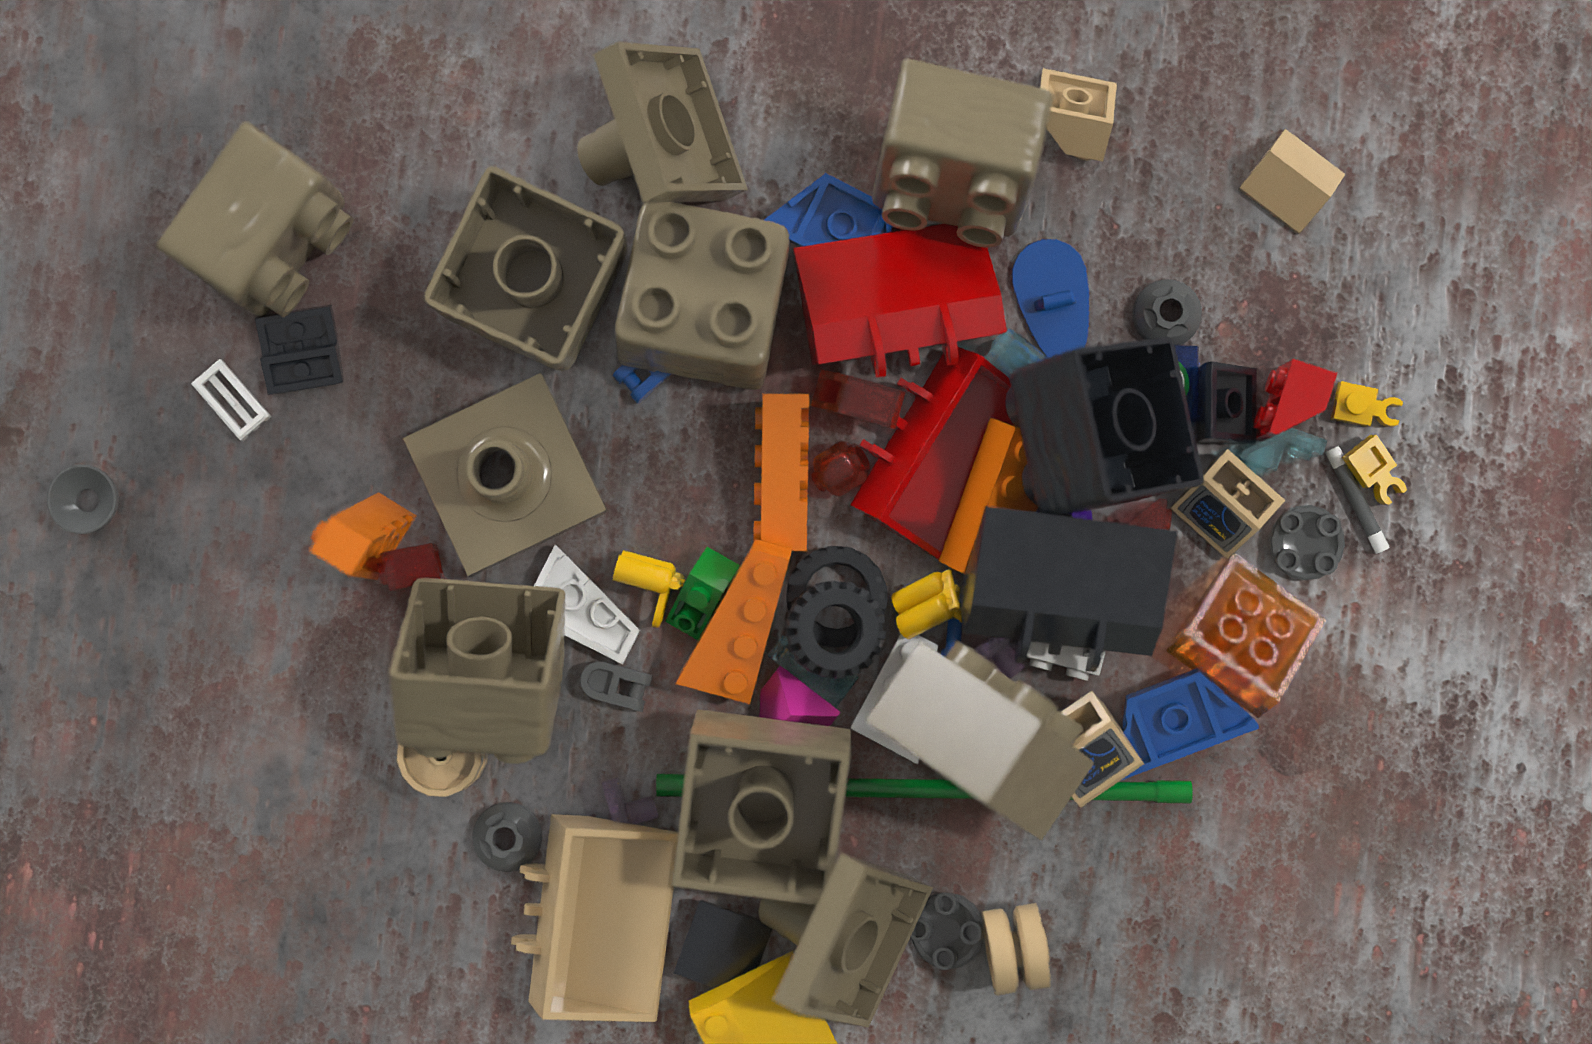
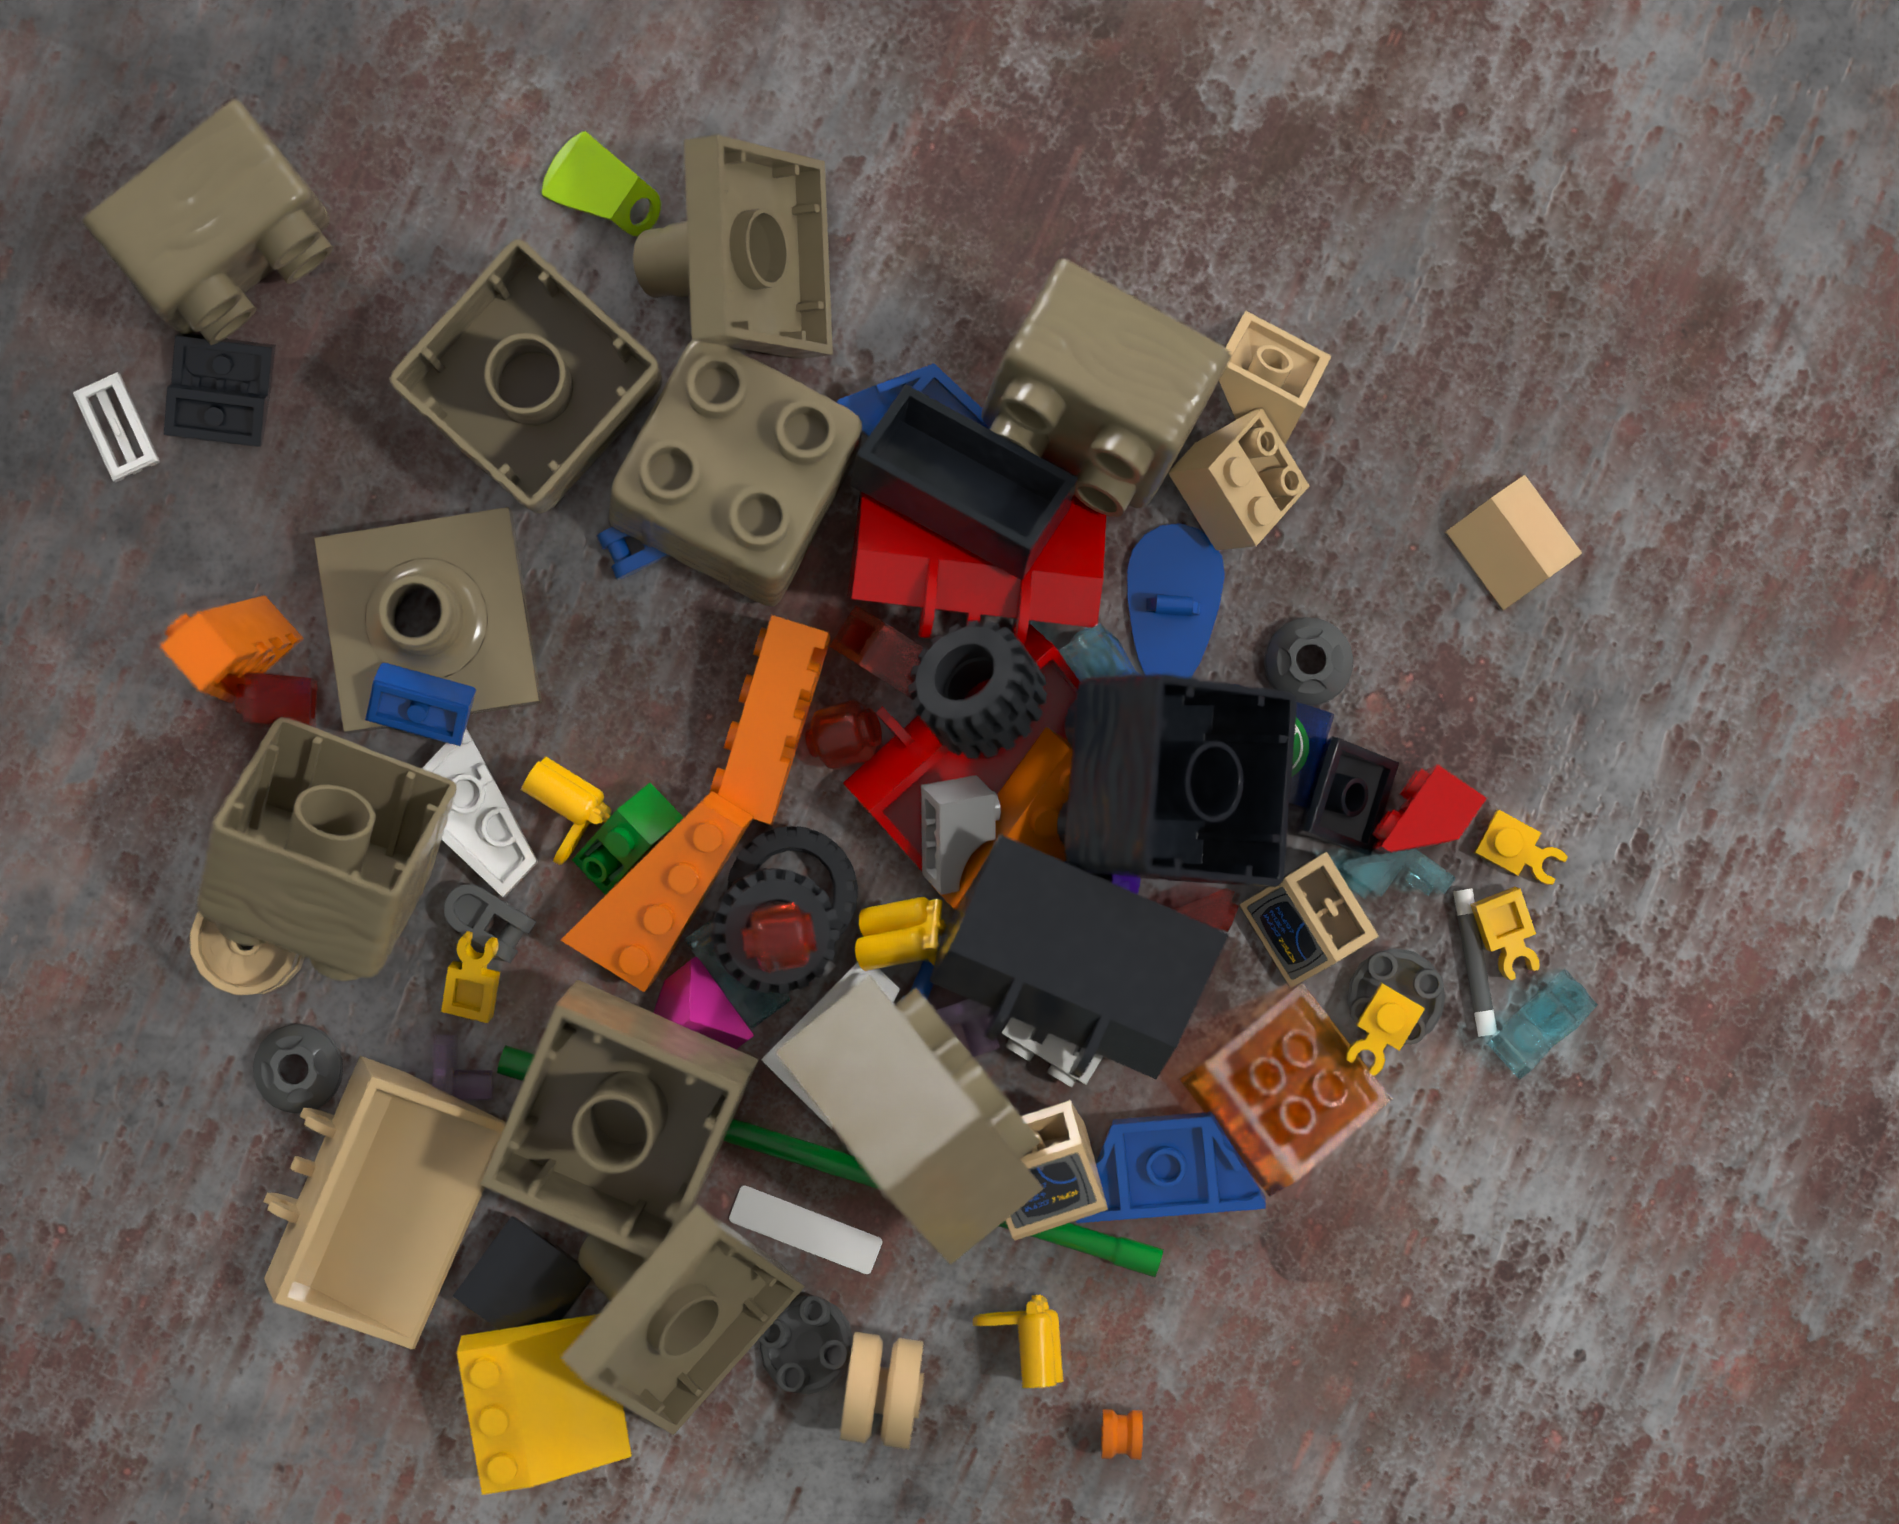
camera: 15 degrees right, 0 degrees up
none -> blue slope [365,663,476,746]
none -> yellow plate [441,931,500,1023]
none -> lime piece [541,131,661,236]
none -> white sticker [729,1186,882,1274]
none -> clear red head [741,903,817,973]
none -> black piece [850,384,1078,580]
none -> black tyre [908,620,1047,759]
none -> light grey arch [921,775,1001,894]
none -> yellow piece [973,1295,1063,1388]
none -> orange wheel [1101,1409,1143,1460]
none -> tan slope [1168,408,1309,550]
none -> yellow plate [1346,982,1425,1076]
none -> clear light blue slope [1487,969,1598,1080]

